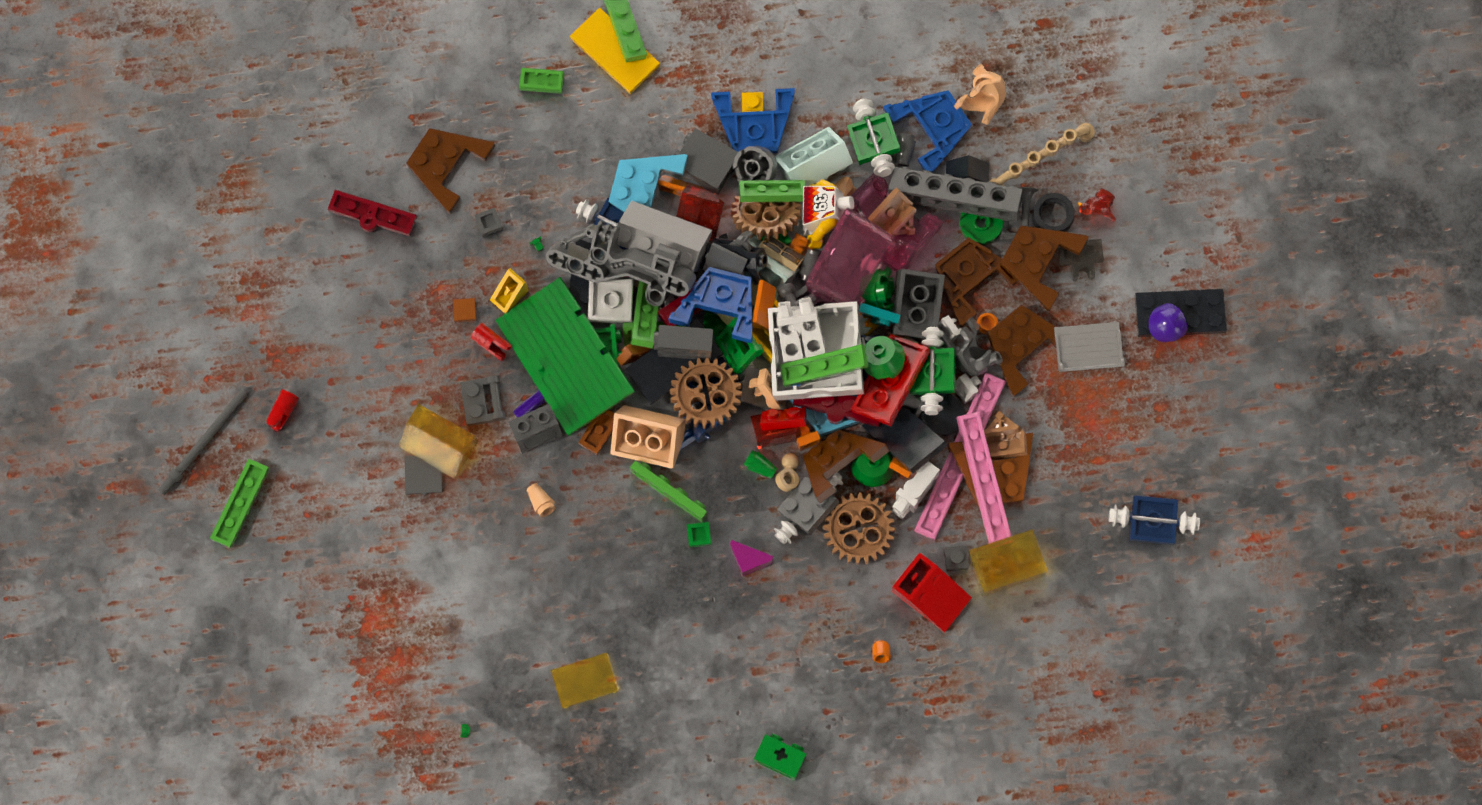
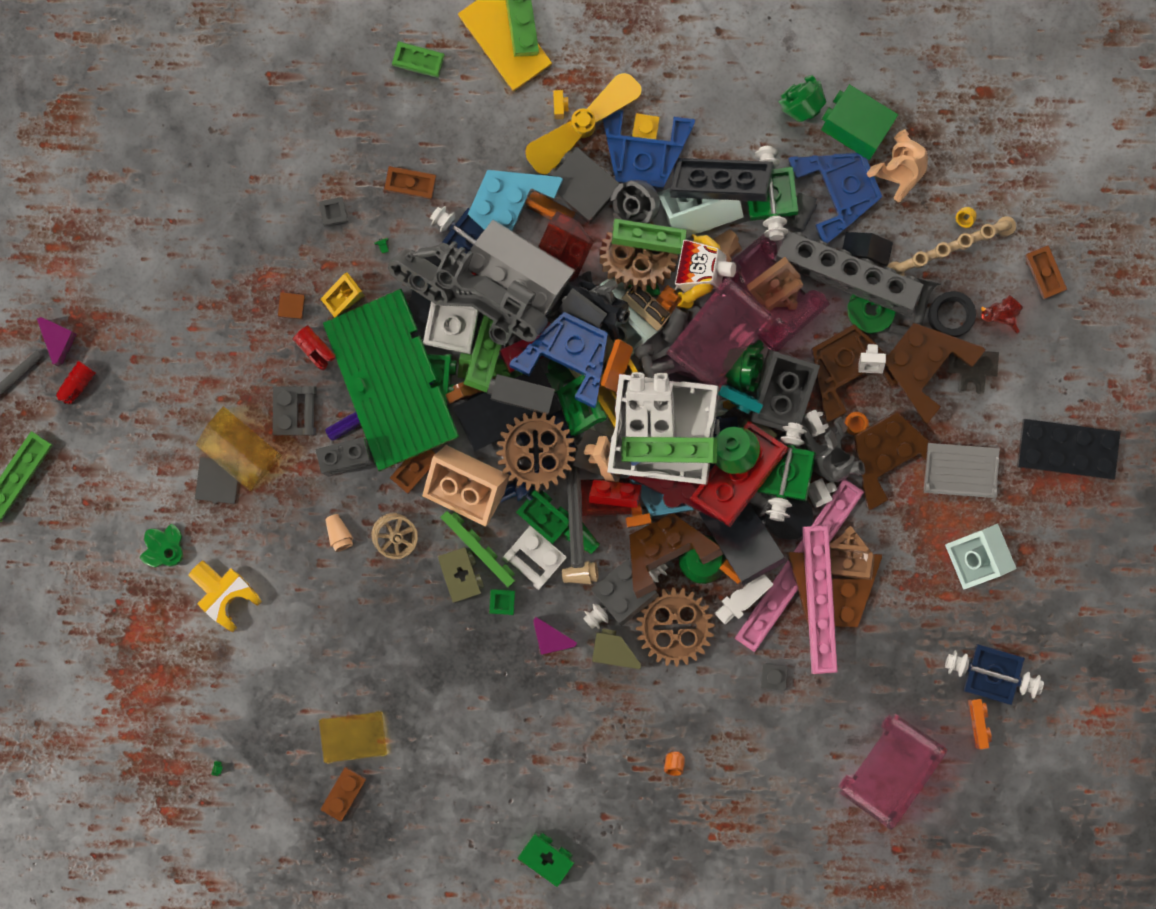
camera: 10 degrees right, 10 degrees up
dark red hinge [328,190,417,237] -> none
reddish brown wing [406,128,495,214] -> none
tan plate [775,453,799,492] -> none
red slope [891,552,972,633] -> none
clear yellow slope [969,529,1048,597] -> none
dark purple helmet [1149,303,1187,342] -> none
none -> magenta slope [37,317,77,366]
none -> green plate [140,524,183,568]
none -> yellow connector [188,560,262,632]
none -> dark orange plate [320,767,366,822]
none -> tan wheel [371,513,418,559]
none -> dark orange plate [384,166,437,200]
none -> olive brick [437,547,484,603]
none -> white plate [502,526,567,590]
none -> green bracket [516,490,569,545]
none -> yellow piece [525,73,641,175]
none -> yellow plate [553,90,569,119]
none -> tan cone [562,560,599,585]
none -> dark grey axle [566,462,585,568]
none -> olive slope [592,628,641,669]
none -> black tile [670,158,774,202]
none -> green cone [778,75,827,122]
none -> green brick [821,84,899,161]
none -> clear pink windscreen [838,713,948,830]
none -> white tile [858,344,886,373]
none -> light aqua slope [945,524,1017,590]
none -> yellow hinge [955,207,977,228]
none -> orange plate [968,698,992,749]
none -> dark orange plate [1024,245,1067,300]

